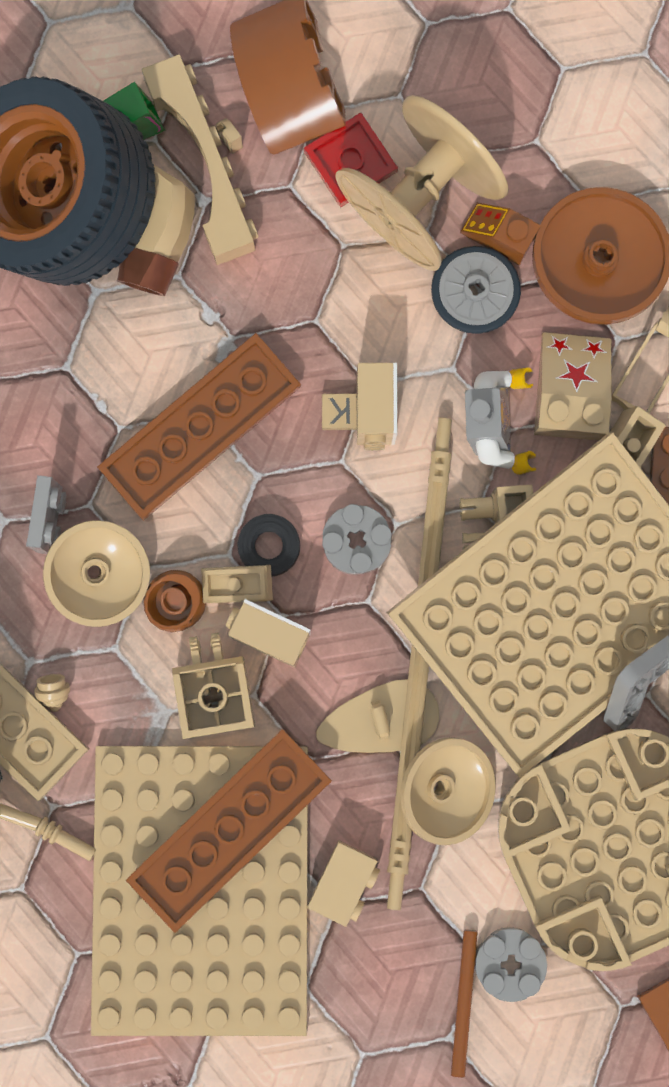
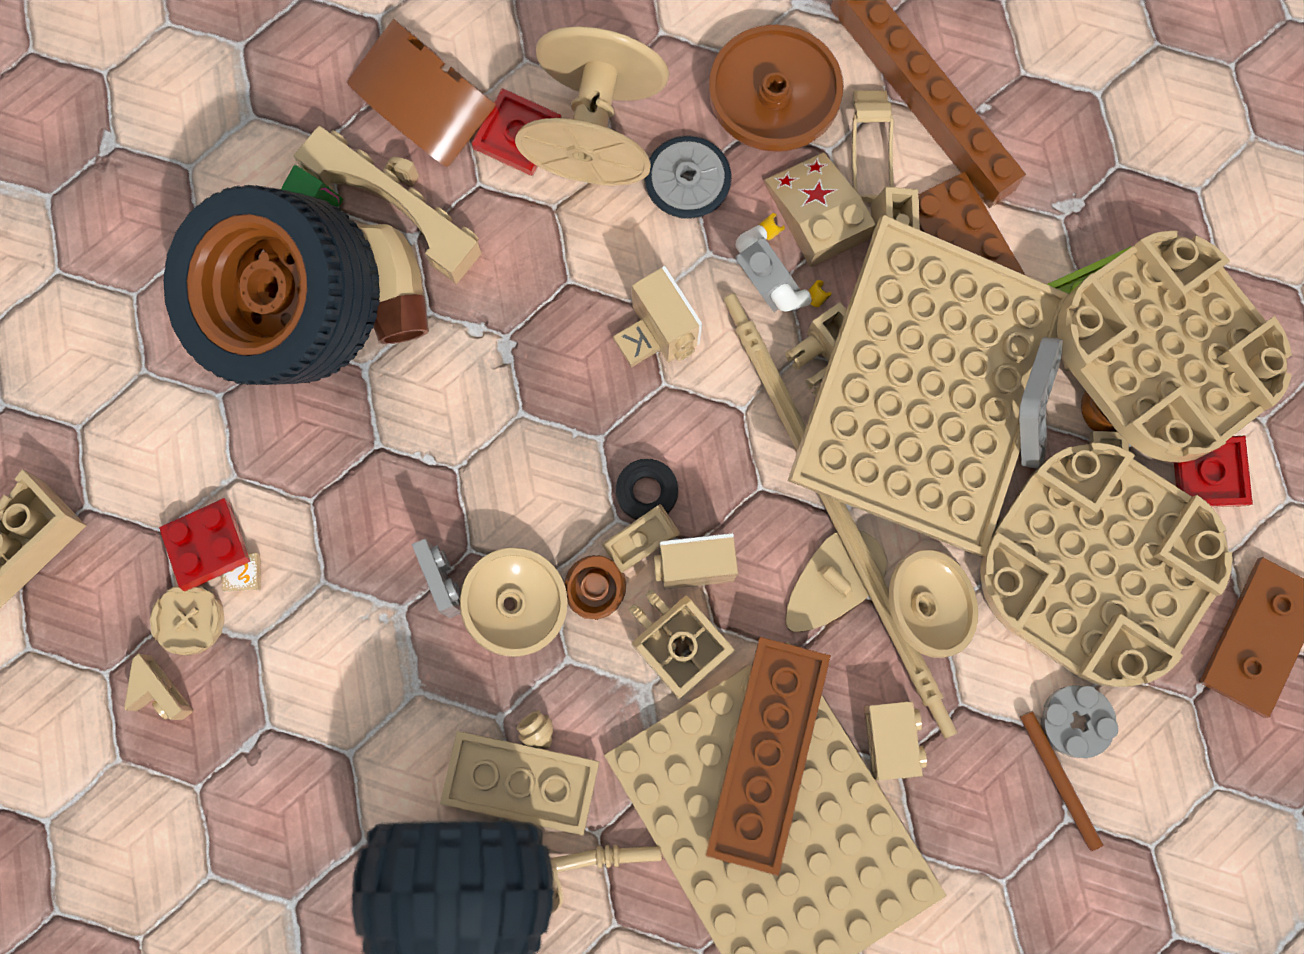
camera: 30 degrees left, 5 degrees down
dark orange plate [97,333,301,521] -> none
light grey plate [322,504,392,575] -> none
dark orange slope [460,202,541,266] -> none

